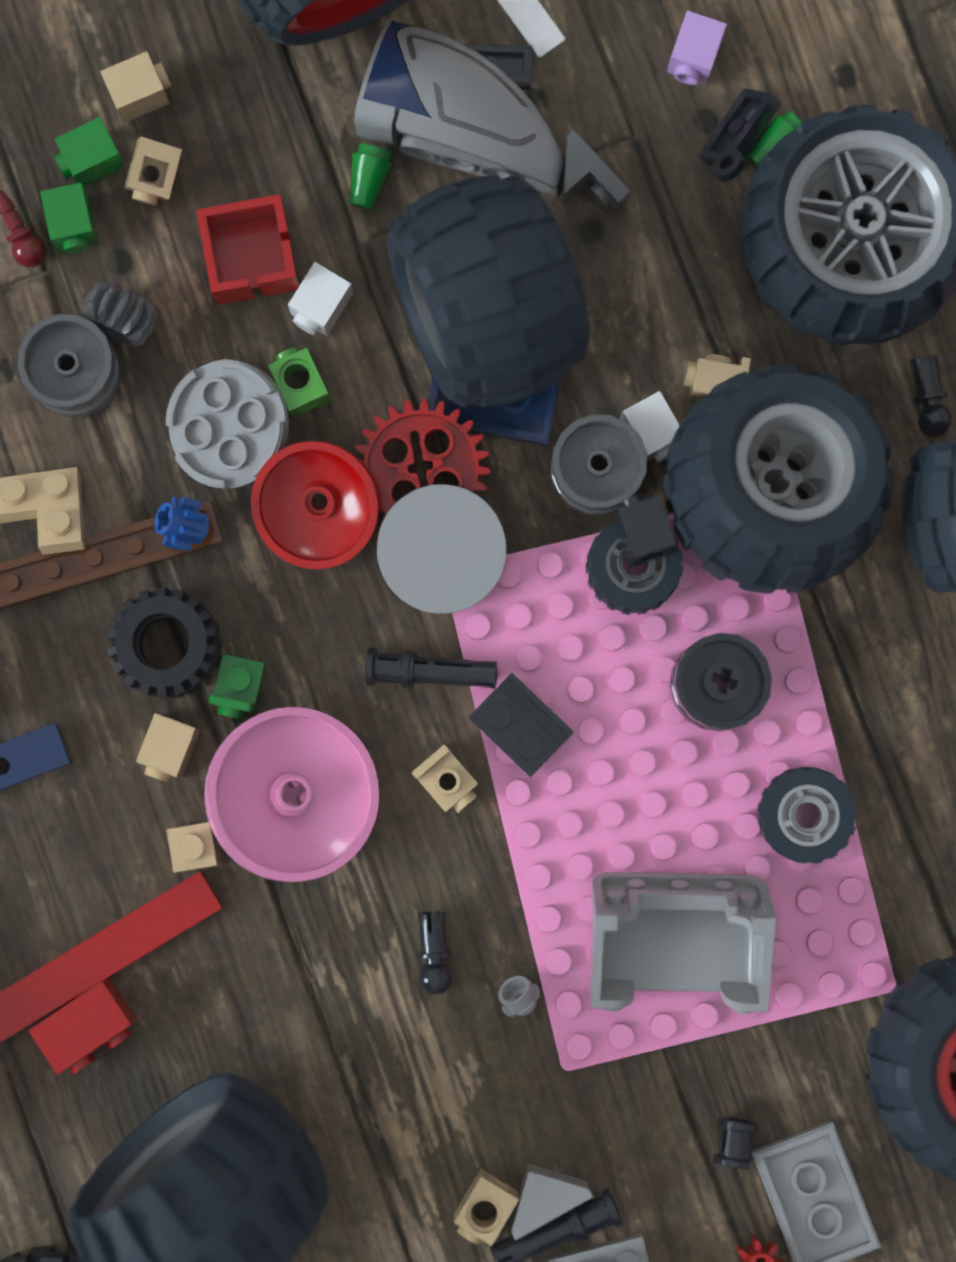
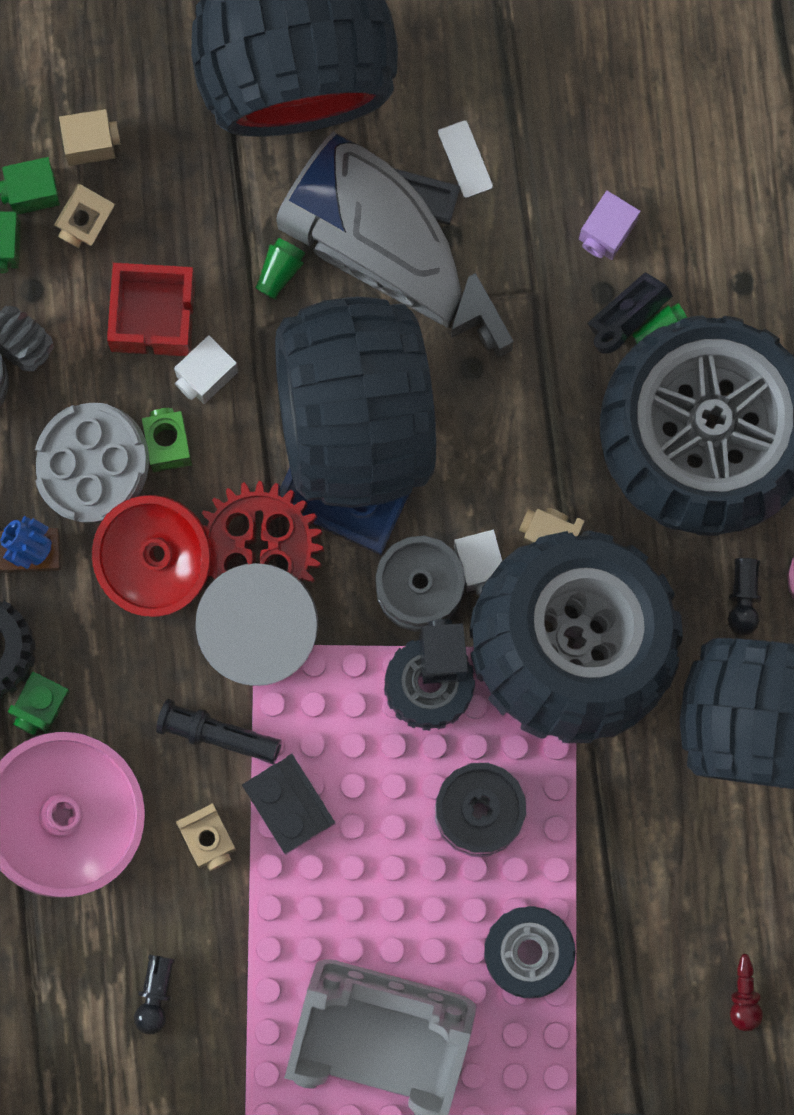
camera: 15 degrees right, 5 degrees down
light grey plate [498,976,540,1017] -> none

